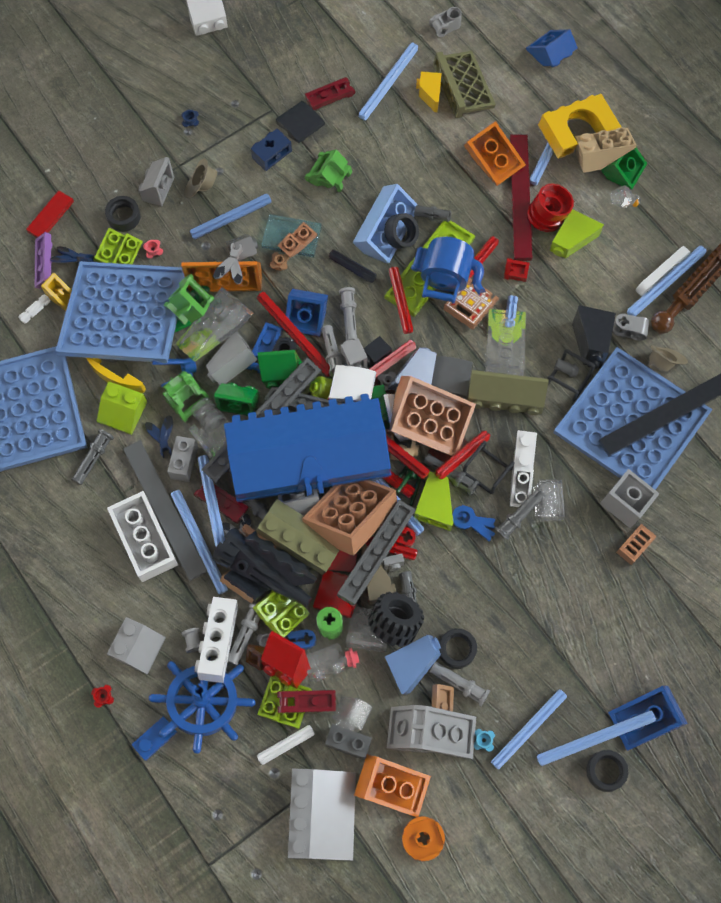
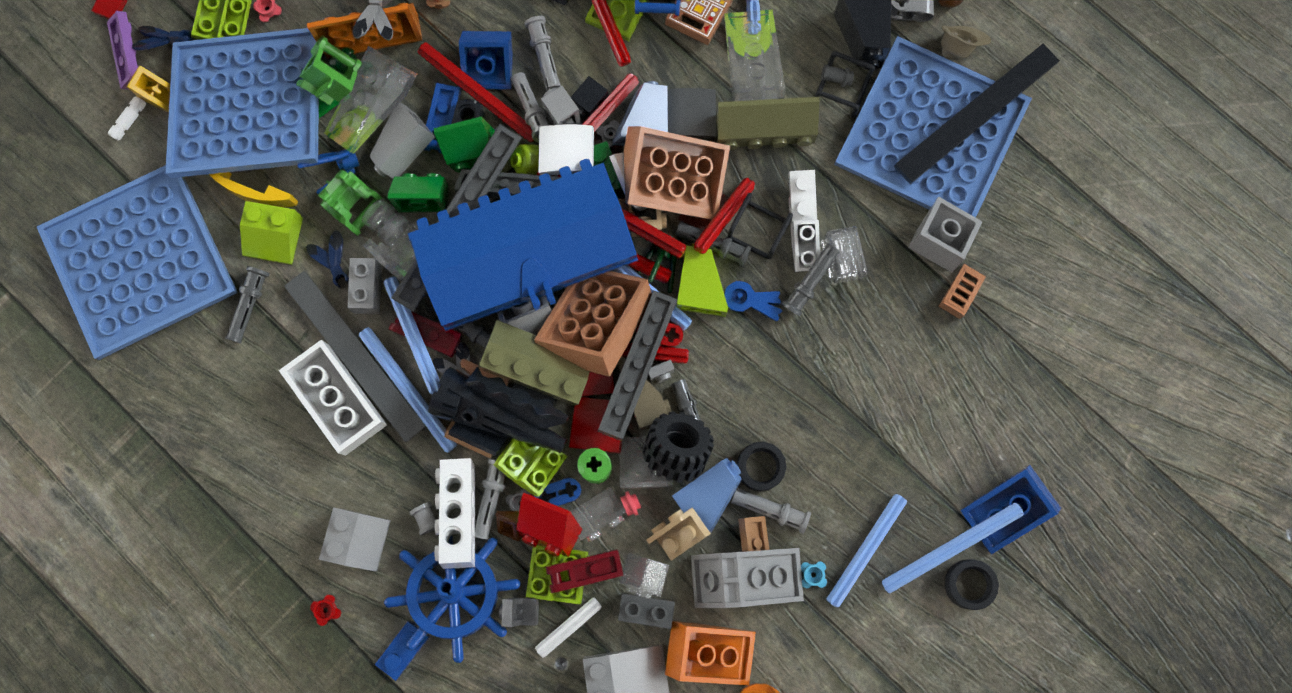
camera: 10 degrees left, 10 degrees up
none -> flat silver bracket [499,598,539,627]
none -> tan bracket [646,507,711,561]

